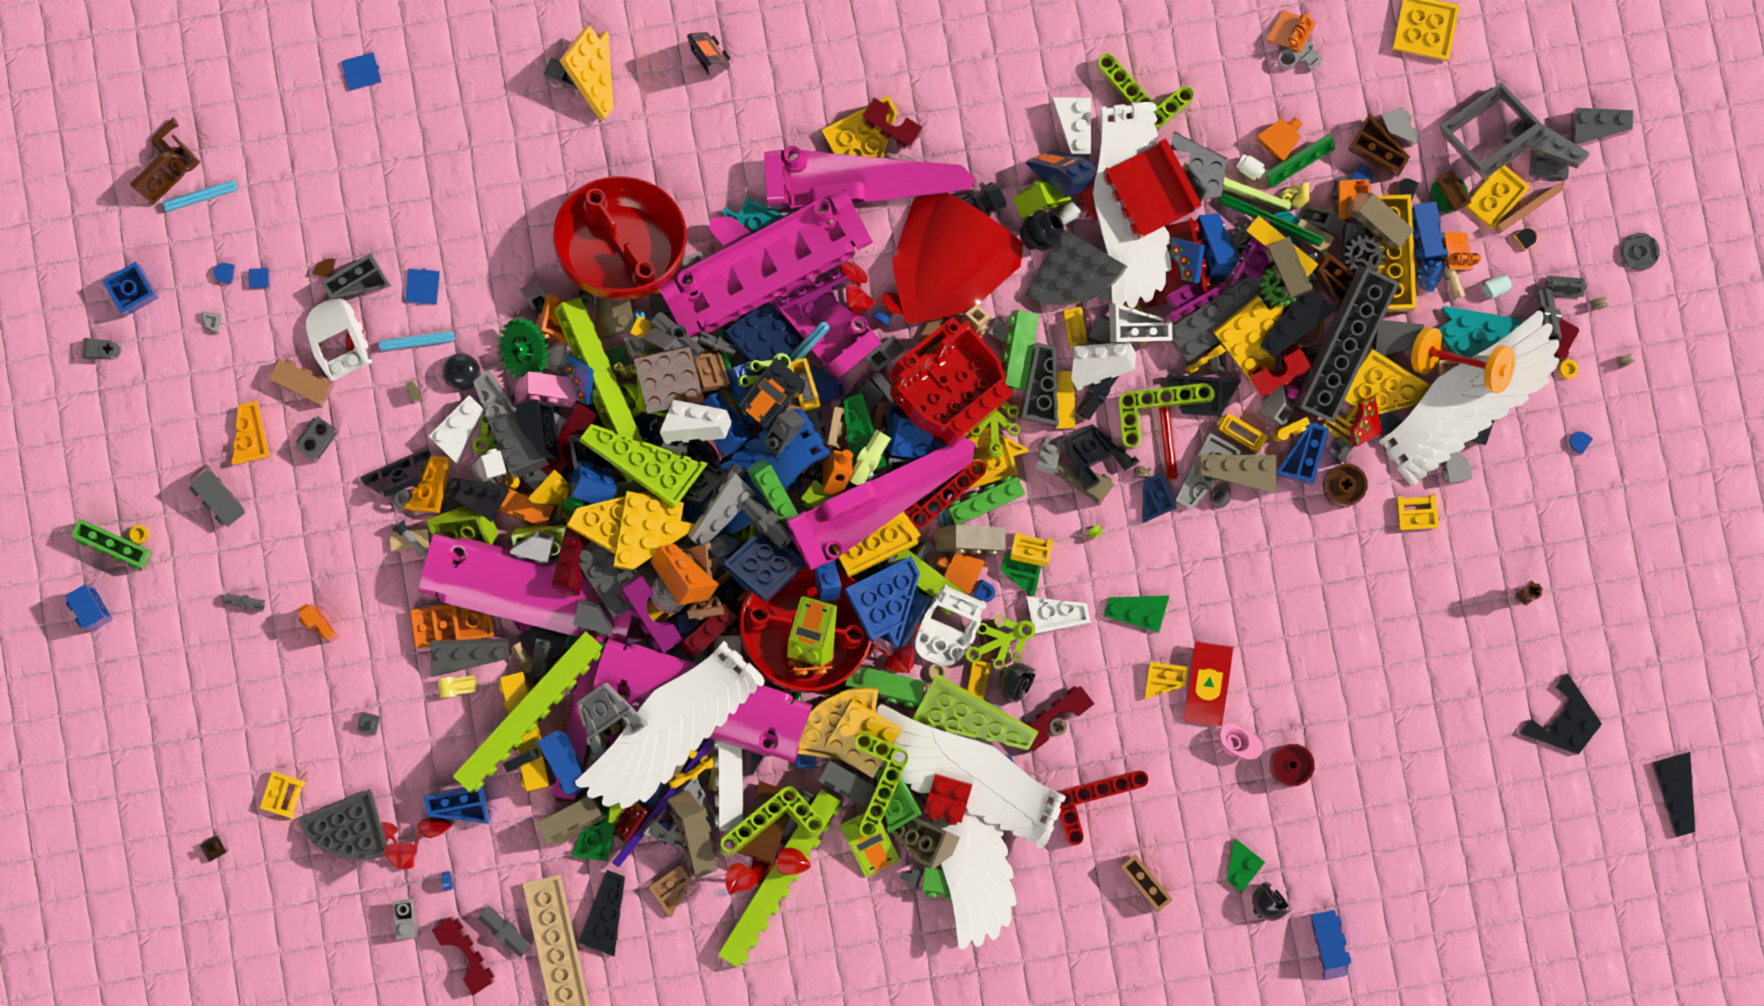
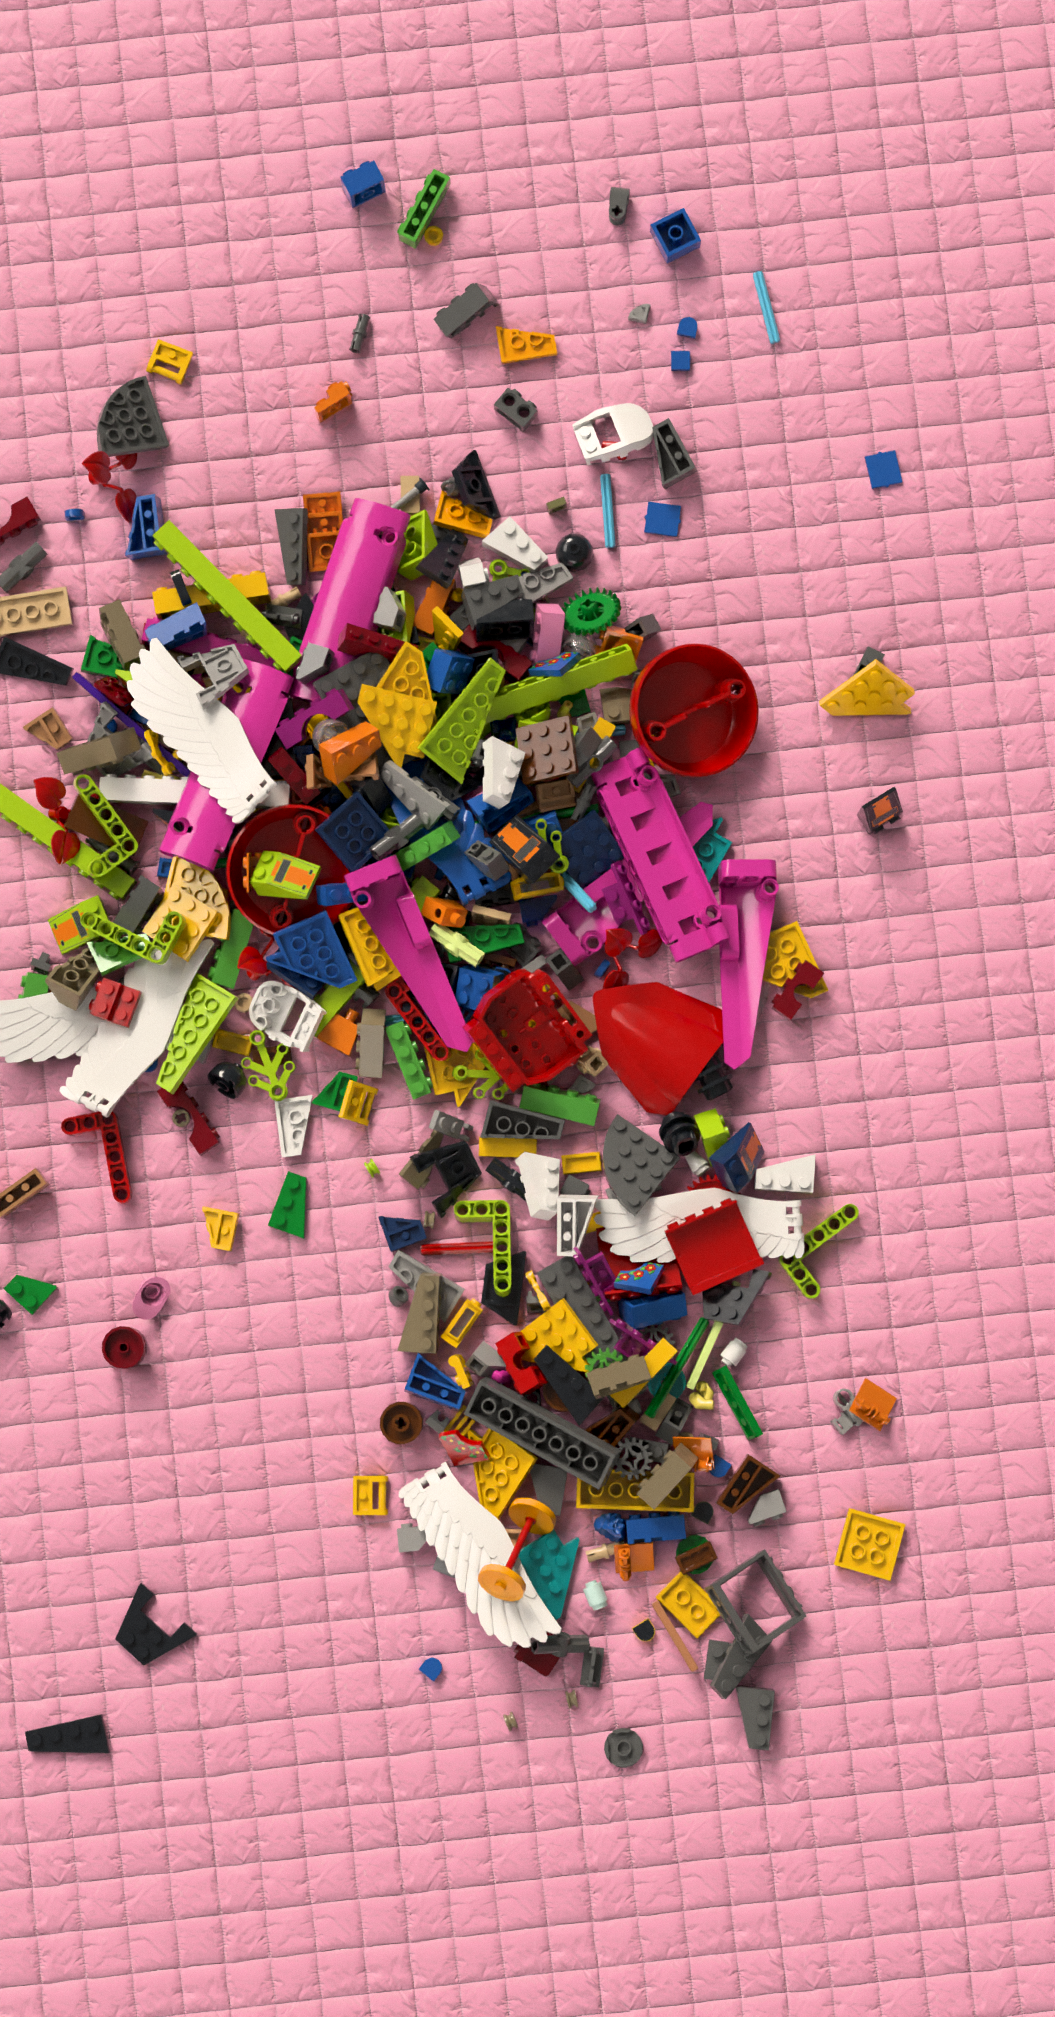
camera: 95 degrees right, 0 degrees up
reddish brown plate [130,117,201,205] -> none
dark brown tile [200,836,228,862] -> none
medium nougat brick [269,358,333,407] -> none
reddish brown tile [313,259,336,278] -> none
dark grey tile [357,712,381,735] -> none
light grey slope [393,899,419,940] -> none
light yellow piece [437,675,477,699] -> none
blue tile [972,580,995,602] -> none
red slope [1183,641,1233,726] -> none
orange torso [1256,117,1302,163] -> none
black tile [1380,412,1402,435] -> none
reddish brown piece [1515,580,1543,606] -> none
yellow tile [1558,359,1579,379] -> none

